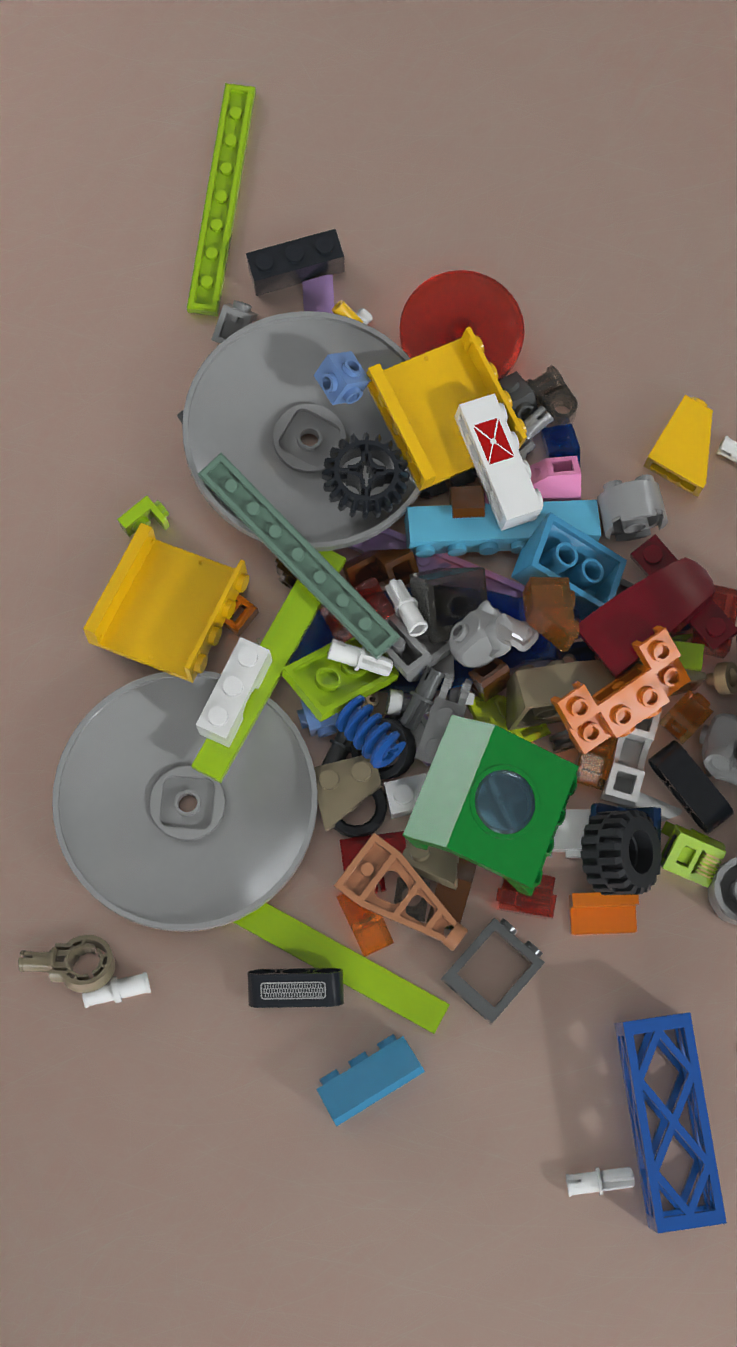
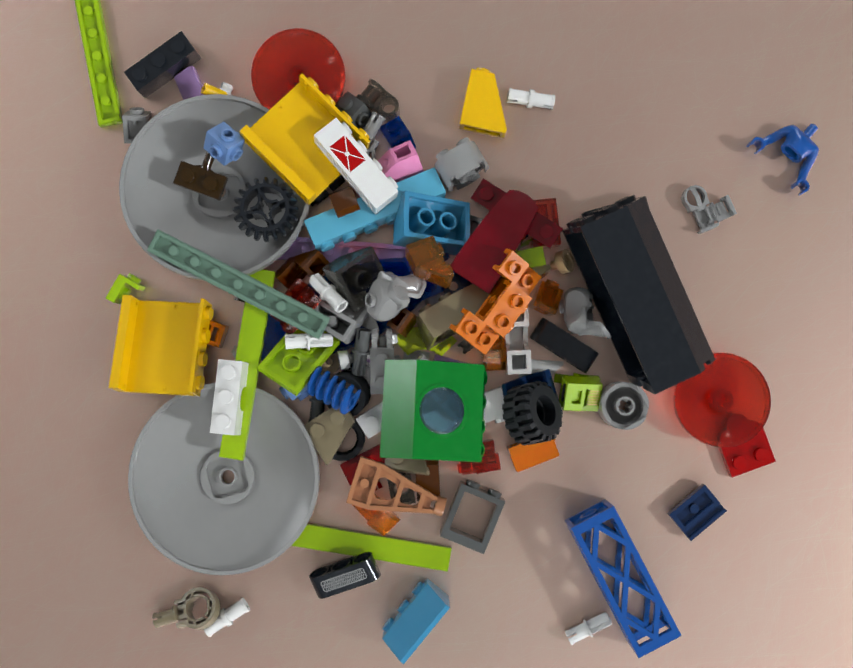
camera: 20 degrees left, 10 degrees up
none -> dark brown plate [173,152,228,201]

